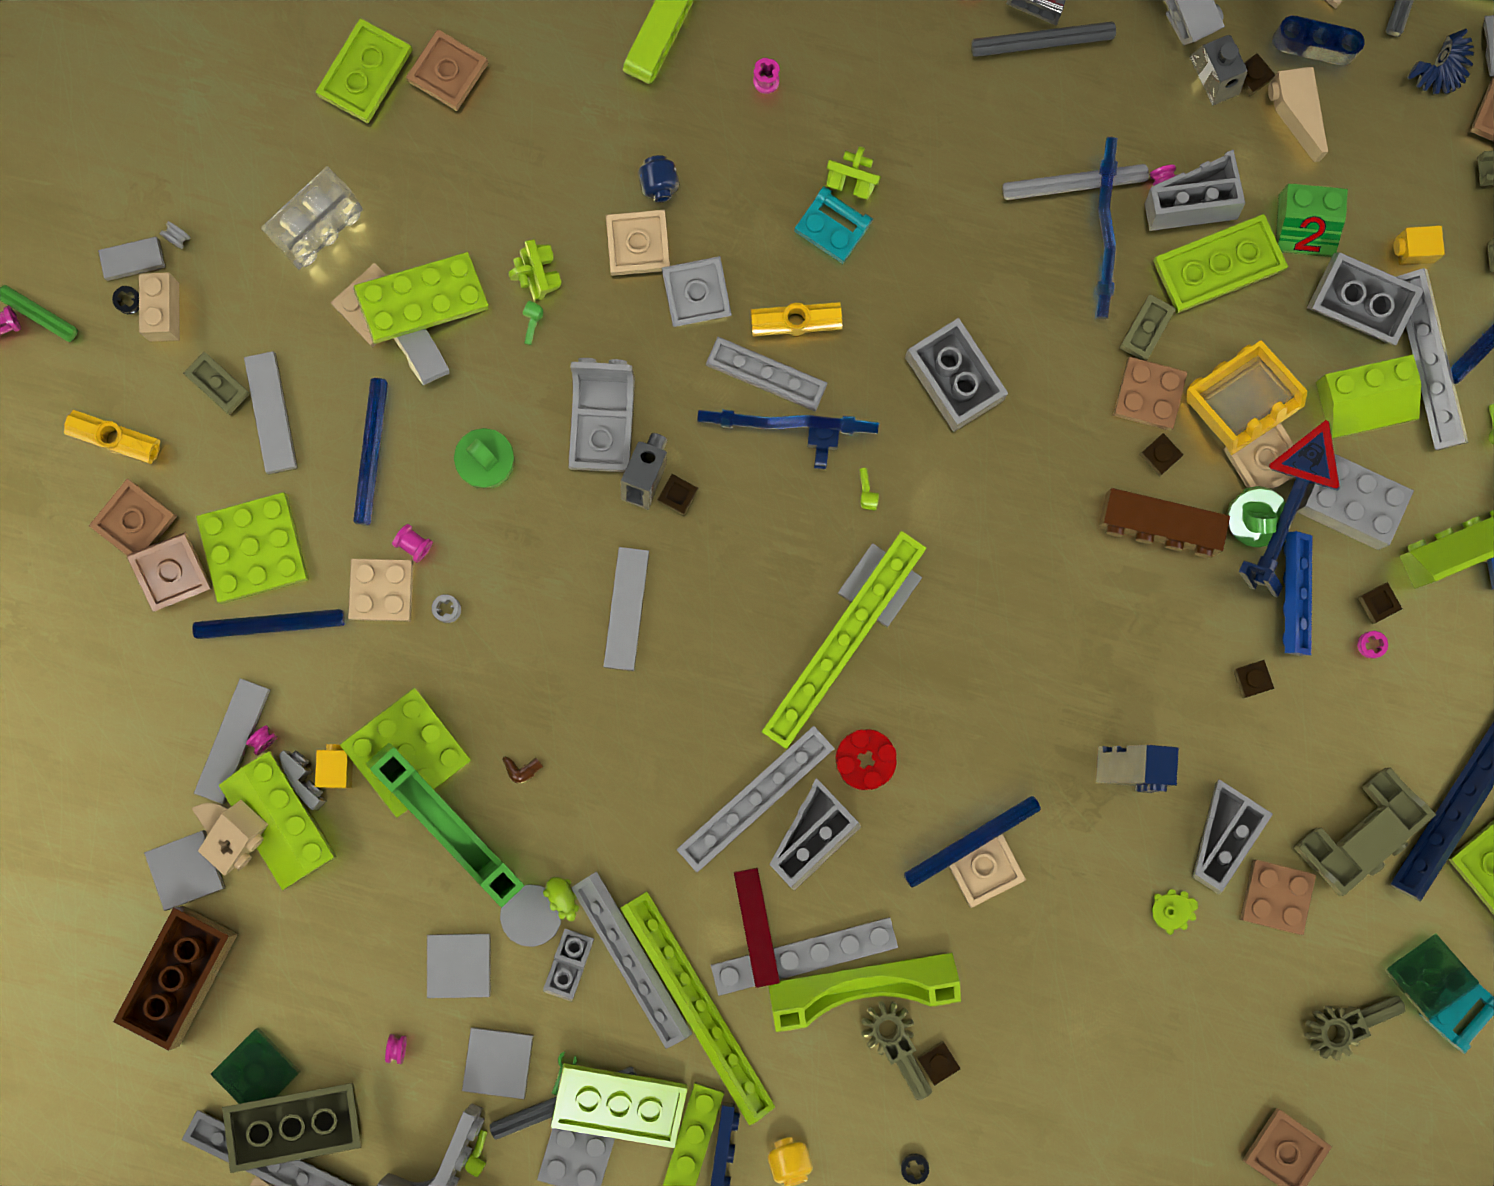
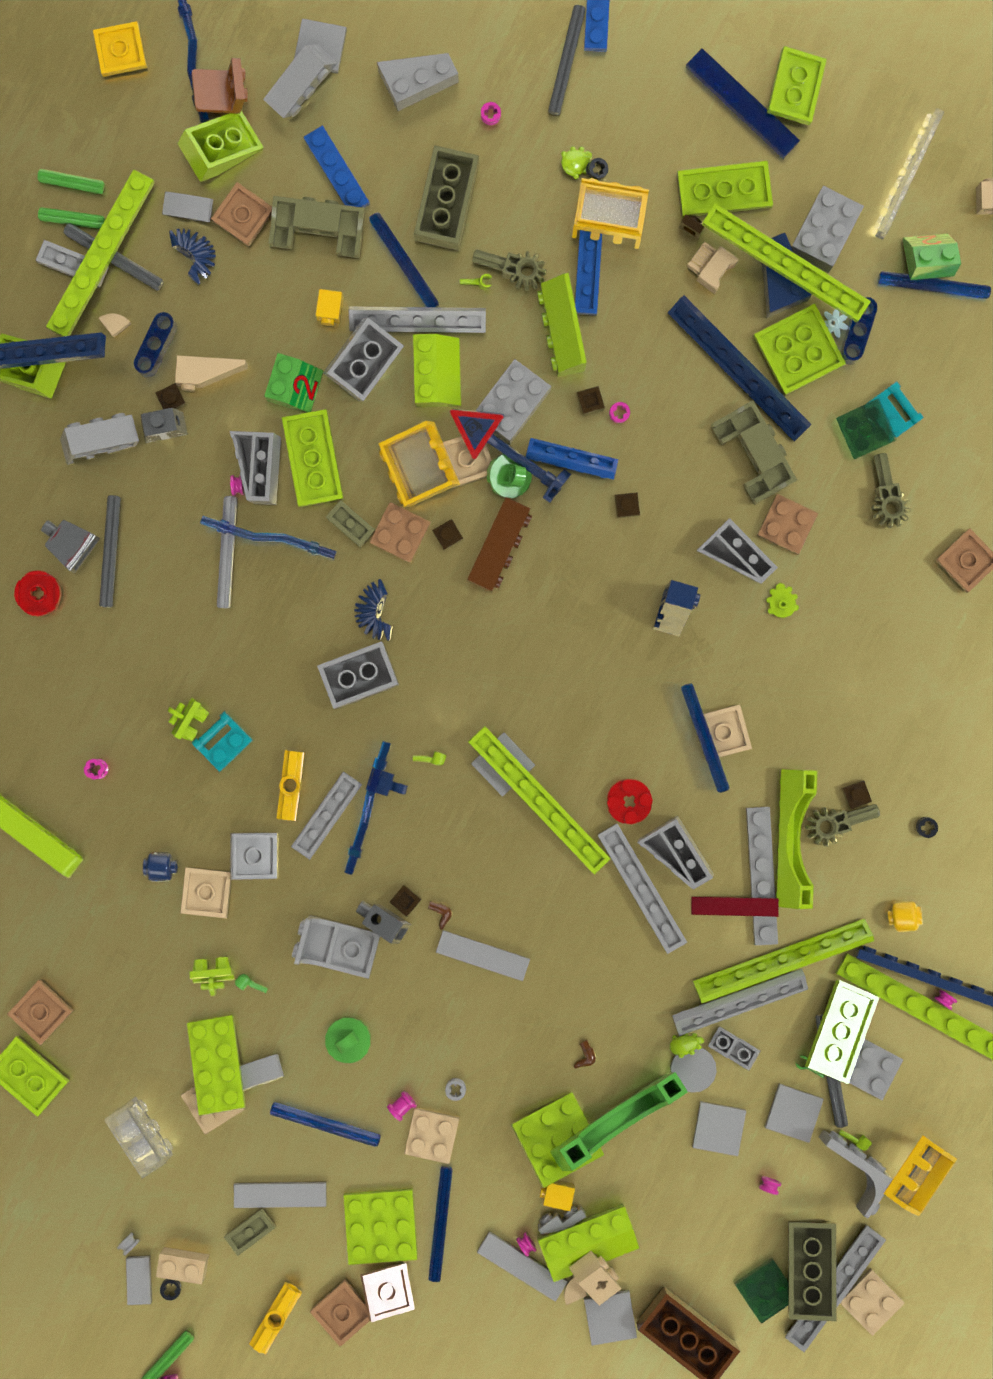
camera: 80 degrees left, 5 degrees up
none -> dark blue hair [354,579,393,641]
none -> reddish brown animal [428,901,452,930]

